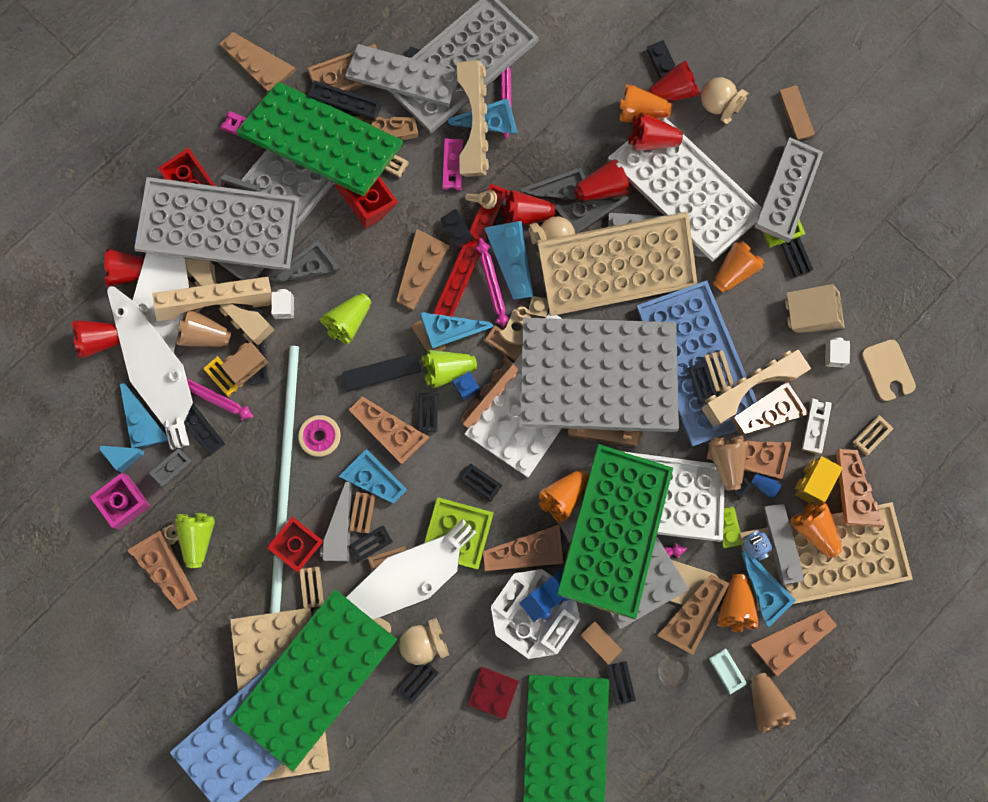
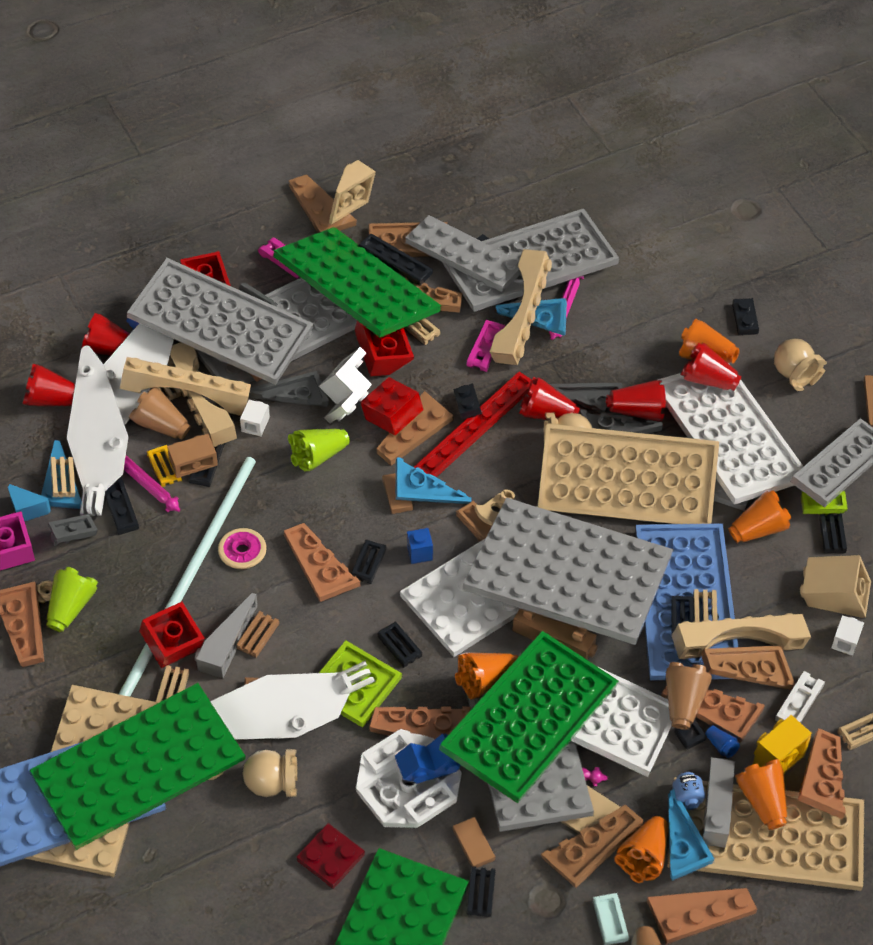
camera: 15 degrees right, 25 degrees down
dark azure wing [339,449,407,504] -> none
black tile [342,353,421,391] -> none
black tile [350,525,393,562] -> none
black tile [398,663,439,703] -> none
lime cone [422,350,477,388] -> none
nougat wing [460,356,518,428] -> none
tan plate [465,190,497,209] -> none
dark pink wheel [476,238,510,329] -> none
dark azure wing [485,221,533,300] -> none
tan plate [528,296,549,318] -> none
red cone [647,60,700,102] -> none
lime plate [721,507,742,549] -> none
none -> tan tile [50,457,75,497]
none -> white bracket [319,347,372,423]
none -> tan slope [329,160,376,224]
none -> red brick [360,377,424,436]

